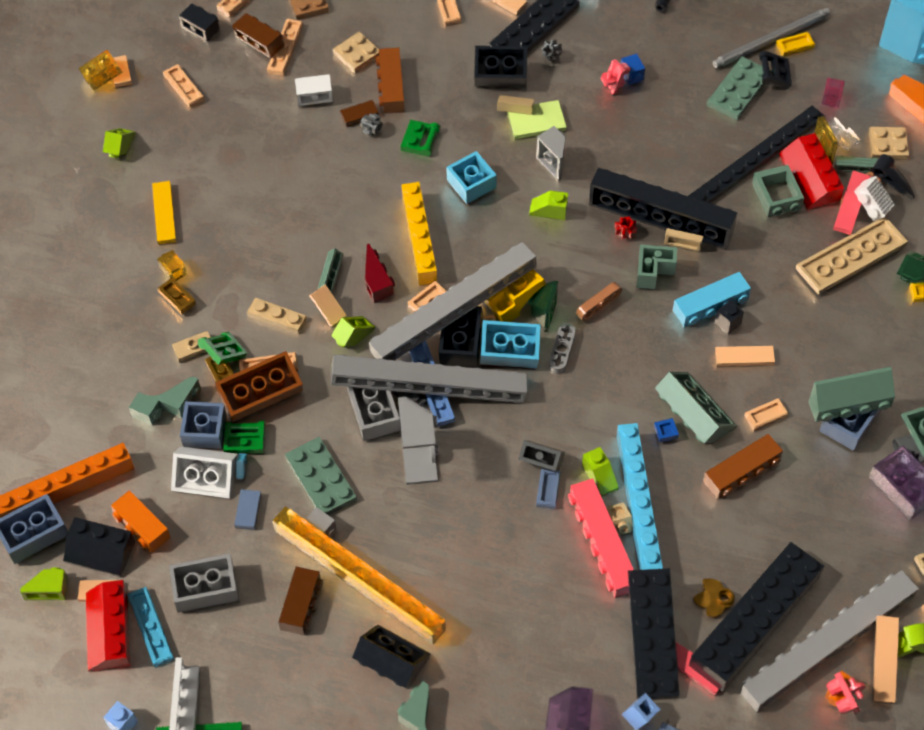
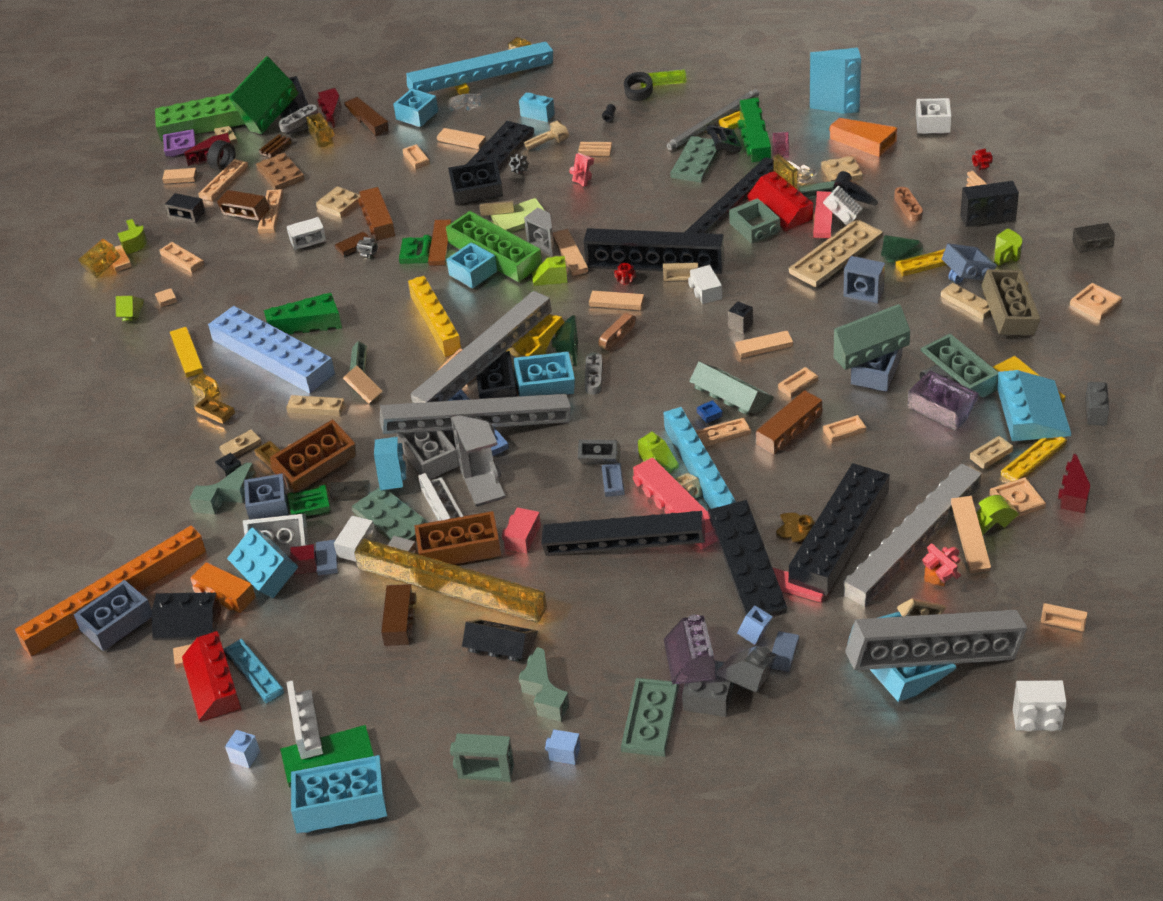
camera: 10 degrees left, 15 degrees down
lime slope [20,567,68,600] -> none
light grey brick [169,554,239,613] -> none
green plate [198,331,247,365] -> none
medium azure tile [236,453,247,479] -> none
lime slope [331,316,376,347] -> none
dark red slope [365,244,395,303] -> none
blue brick [621,54,645,85] -> none
sand green brick [636,244,677,289] -> none
medium azure brick [673,272,751,327] -> none
none -> lime brick [117,219,147,255]
none -> light nougat tile [155,288,177,307]
none -> light blue brick [208,306,335,394]
none -> black brick [215,452,242,480]
none -> medium azure brick [227,527,298,598]
none -> green wedge [263,292,342,335]
none -> dark red brick [288,544,317,575]
none -> clear smoke plate [330,480,371,502]
none -> white brick [334,516,376,562]
none -> medium azure brick [374,437,407,490]
none -> dark orange brick [414,511,501,570]
none -> white fence [418,473,463,521]
none -> dark orange tile [428,219,452,266]
none -> bright green brick [446,211,542,282]
none -> coral brick [501,507,541,554]
none -> tan piece [524,120,569,151]
none -> black brick [541,511,705,556]
none -> light nougat tile [553,229,588,276]
none -> light nougat tile [578,142,612,156]
none -> light nougat tile [589,291,644,310]
none -> white brick [688,265,722,304]
none -> light nougat tile [696,417,751,447]
none -> green wedge [737,98,771,163]
none -> light nougat tile [823,415,866,443]
none -> sand blue brick [843,256,885,304]

